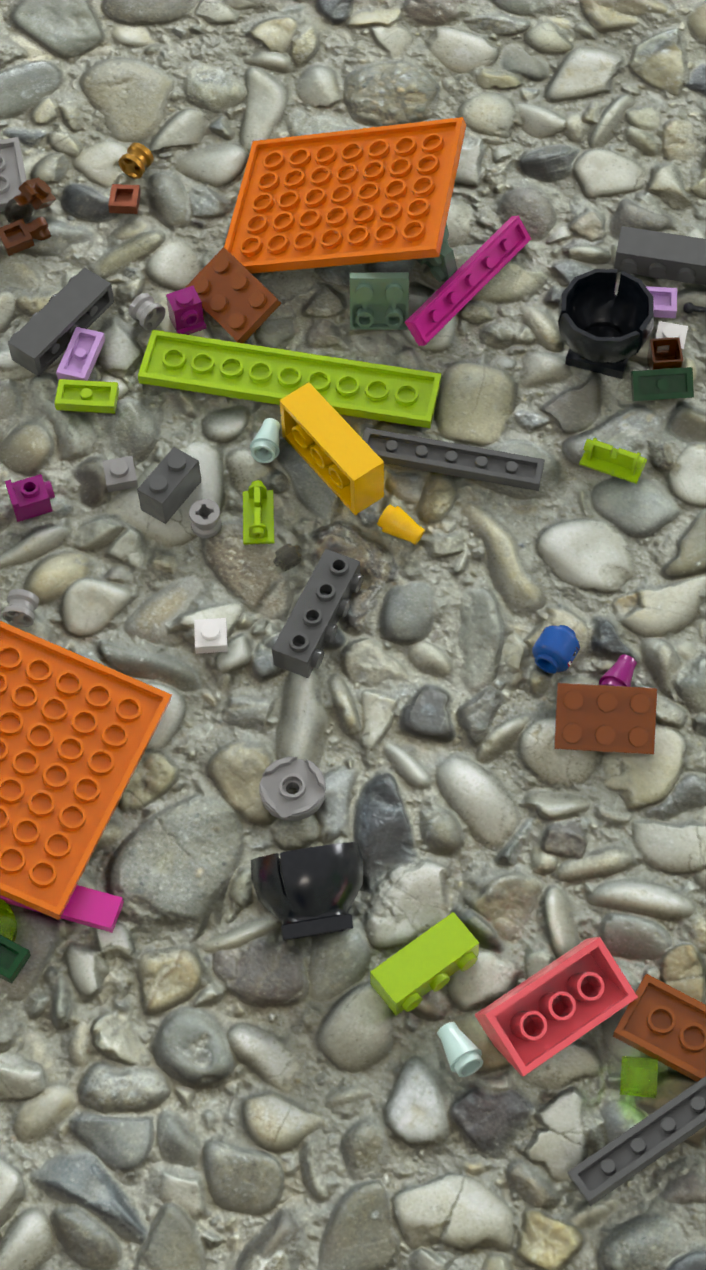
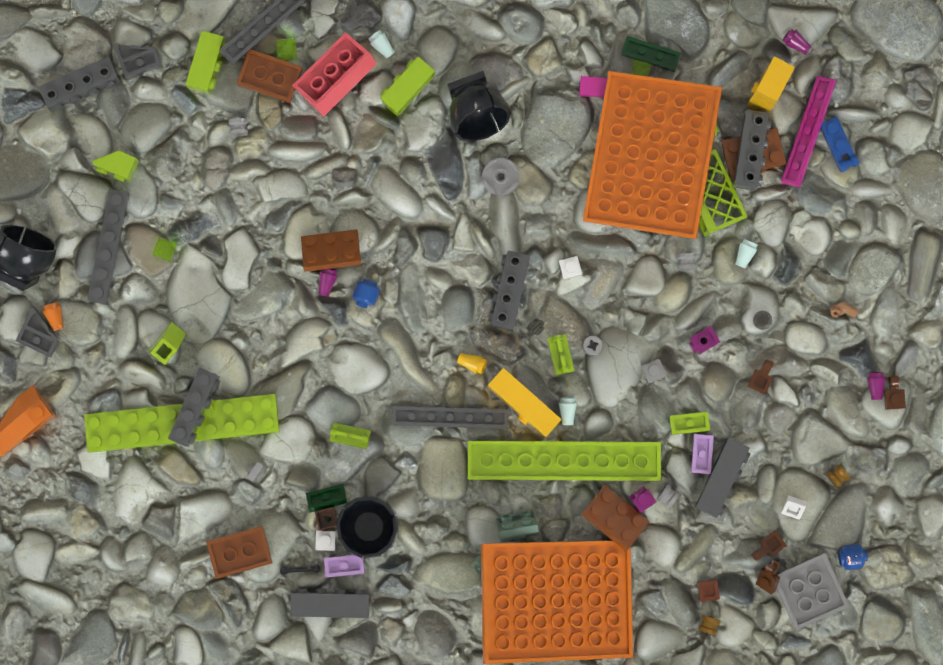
camera: 170 degrees right, 25 degrees up
dark grey brick [137,447,202,524] -> none
dark pink tile [405,216,531,346] -> none

